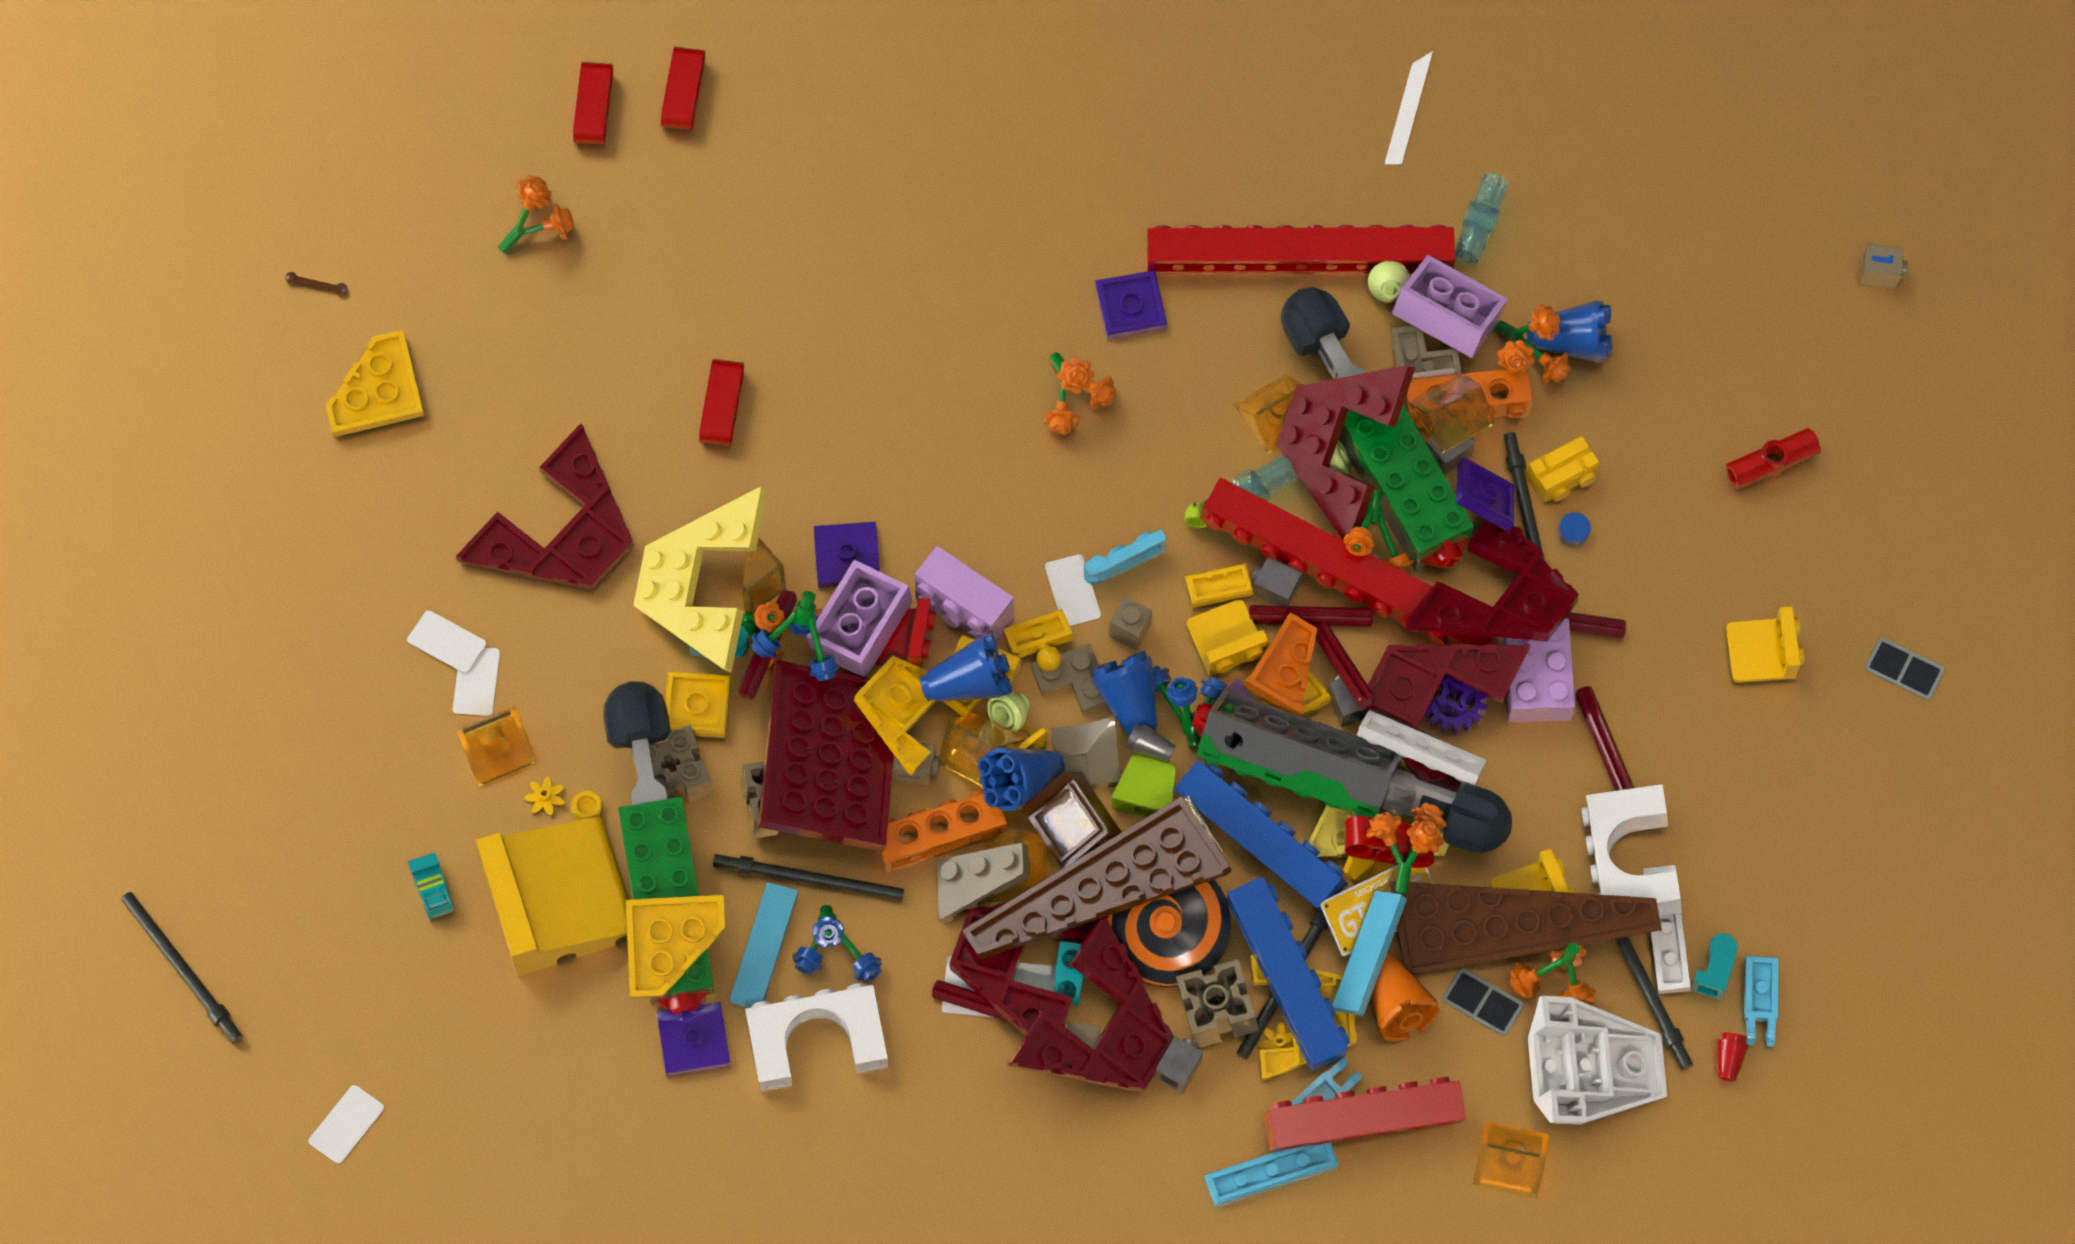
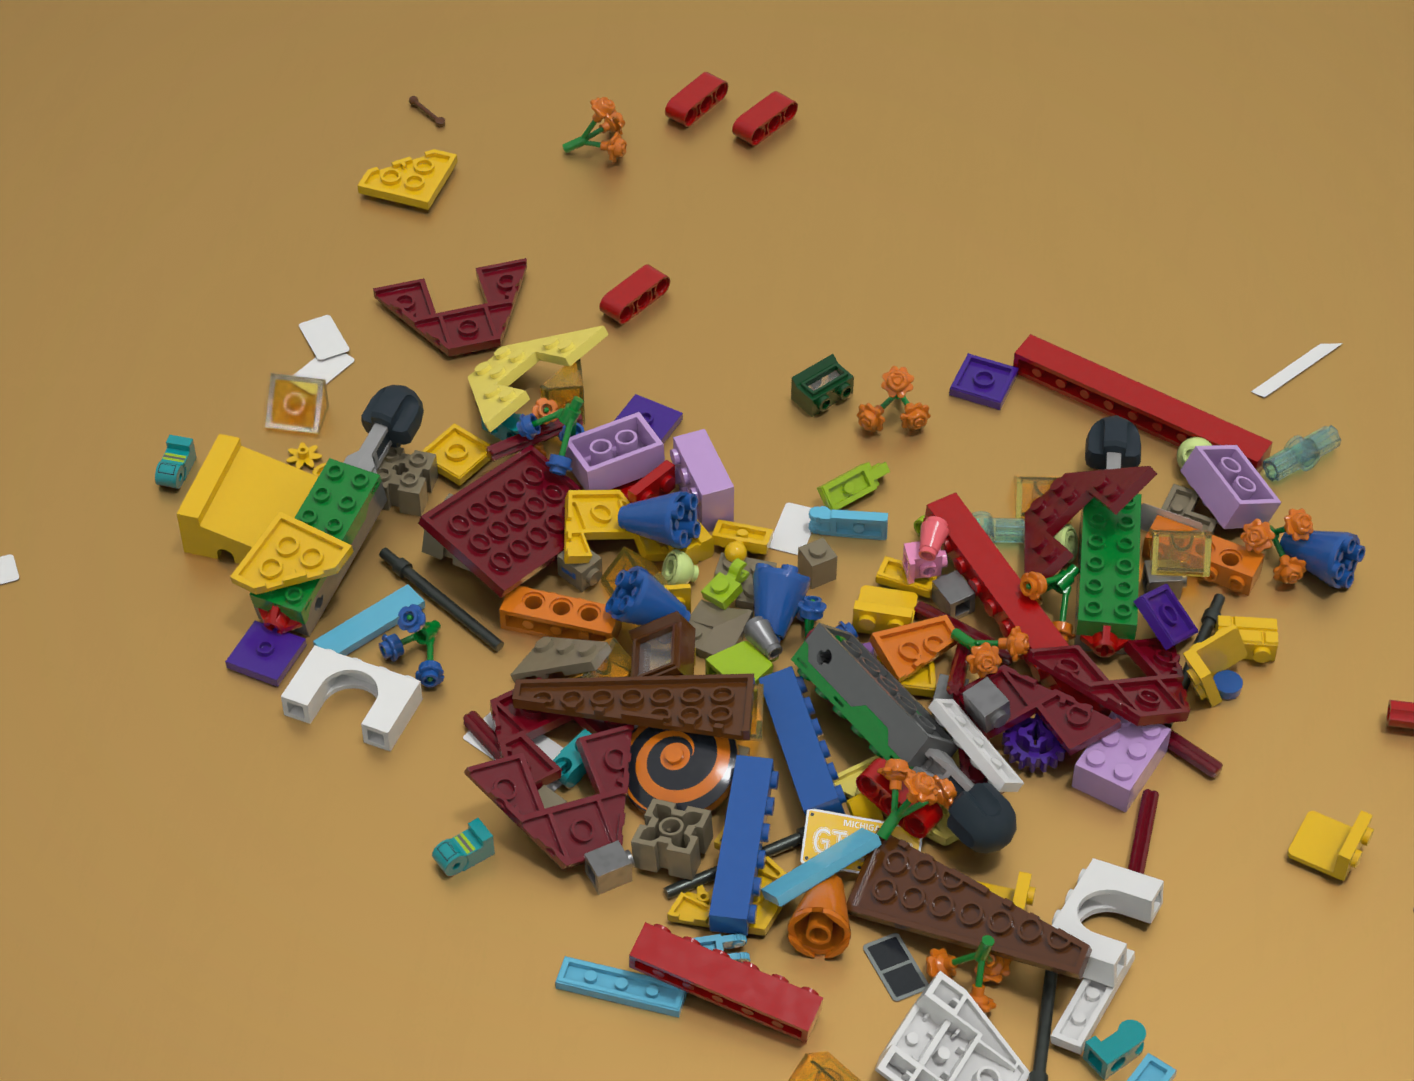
camera: 35 degrees right, 20 degrees down
none -> teal leg [432,818,495,876]
none -> lime plate [701,558,750,610]
none -> dark green window [791,354,854,417]
none -> lime hinge [817,462,890,510]
none -> bright pink brick [902,541,948,584]
none -> coral cone [919,516,949,561]
none -> orange plant [951,626,1029,678]
none -> flat silver brick [963,677,1011,733]
none -> yellow bracket [1183,624,1247,707]

